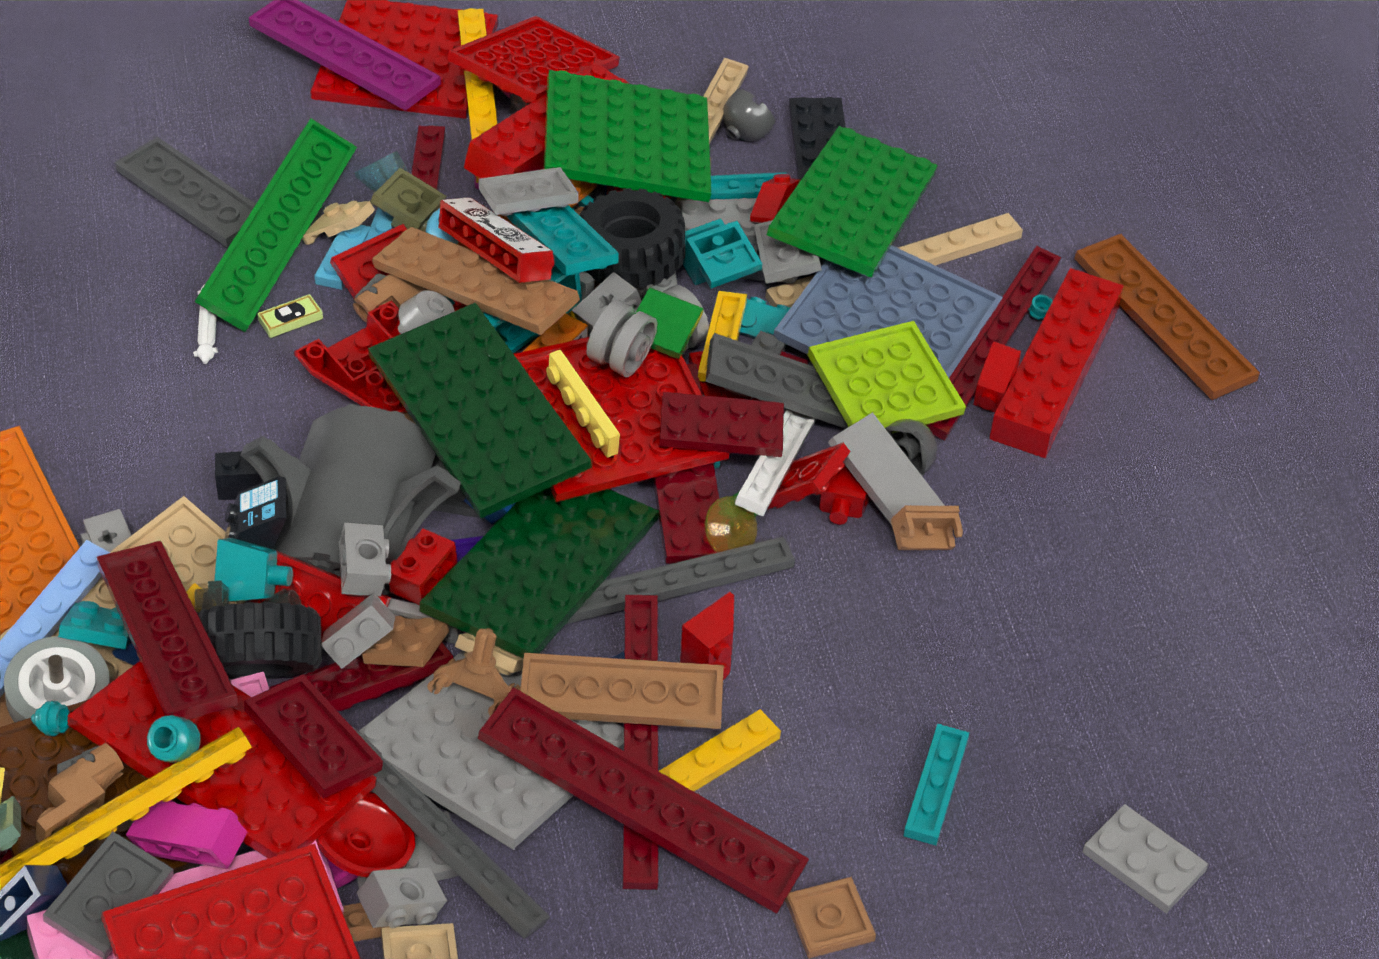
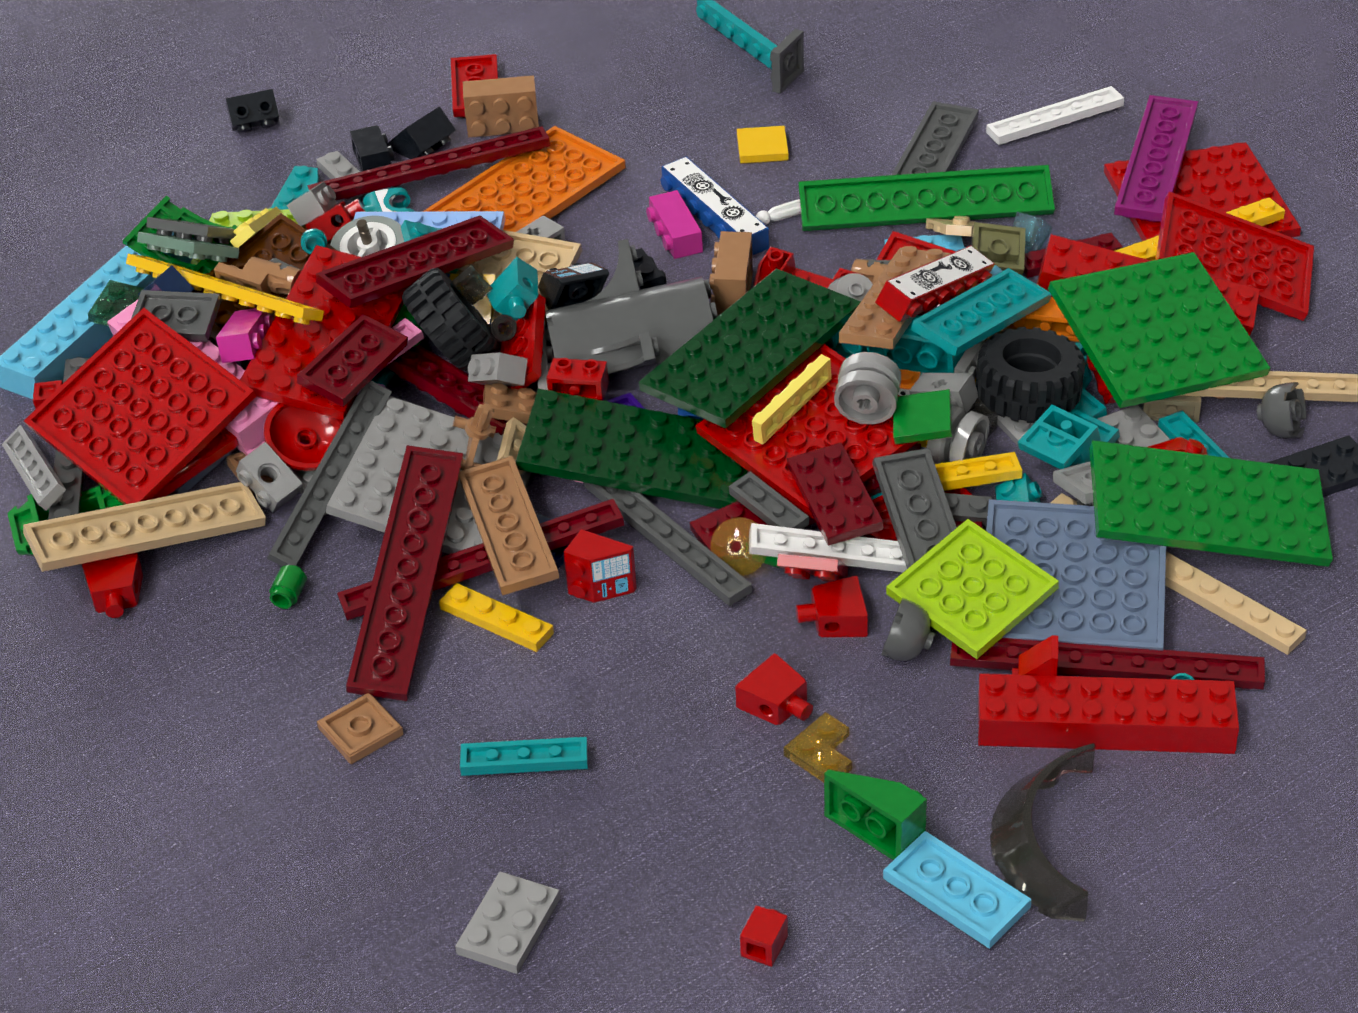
camera: 75 degrees right, 5 degrees down
teal head [147,715,201,763] -> none
yellowish green tile [257,294,323,338] -> none
light grey brick [339,523,391,596] -> none
light grey plate [479,167,578,216] -> none
light grey tile [828,412,945,525] -> none
medium nougat hinge [891,505,963,550] -> none
dark orange plate [1074,234,1260,400] -> none
none -> green brick [269,565,307,609]
none -> dark pink brick [646,190,703,259]
none -> brick [660,156,769,255]
none -> medium nougat brick [709,231,753,316]
none -> dark grey plate [729,472,809,529]
none -> red torso [735,653,813,725]
none -> yellow tile [737,126,789,164]
none -> red brick [740,905,788,967]
none -> clear yellow plate [784,712,852,783]
none -> green slope [824,769,927,860]
none -> medium azure plate [883,831,1031,949]
none -> white plate [986,86,1124,145]
none -> clear smoke windscreen [990,743,1095,921]

